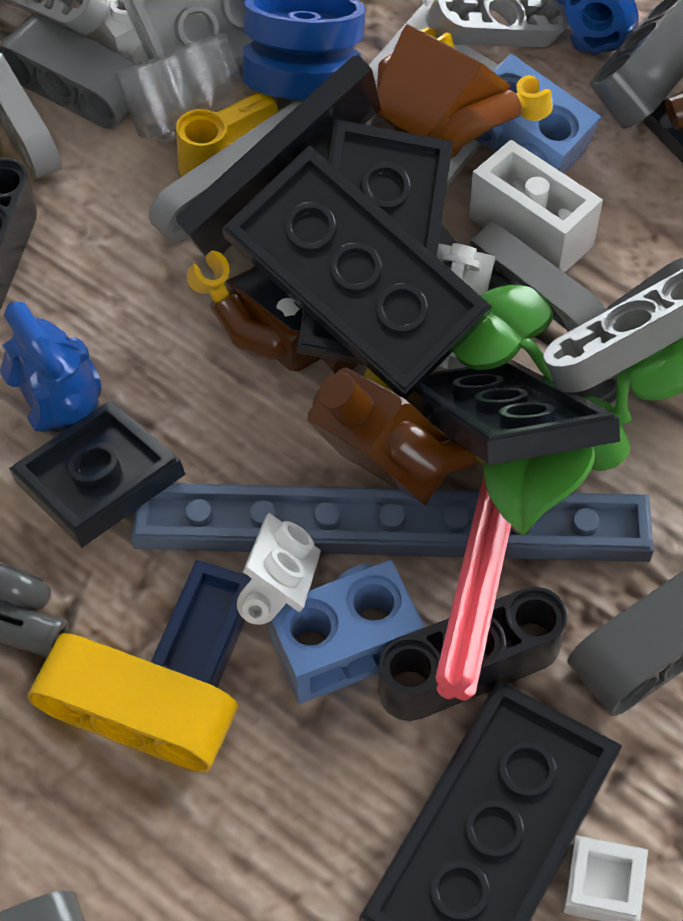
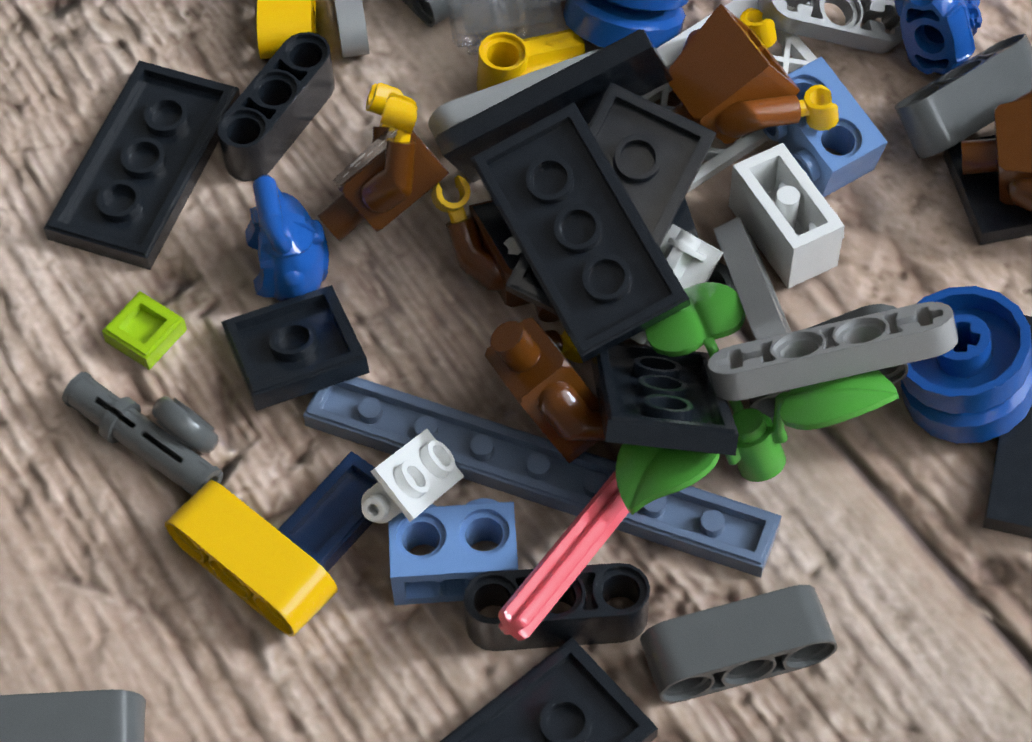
camera: 20 degrees right, 0 degrees up
none -> reddish brown torso [318,83,449,241]

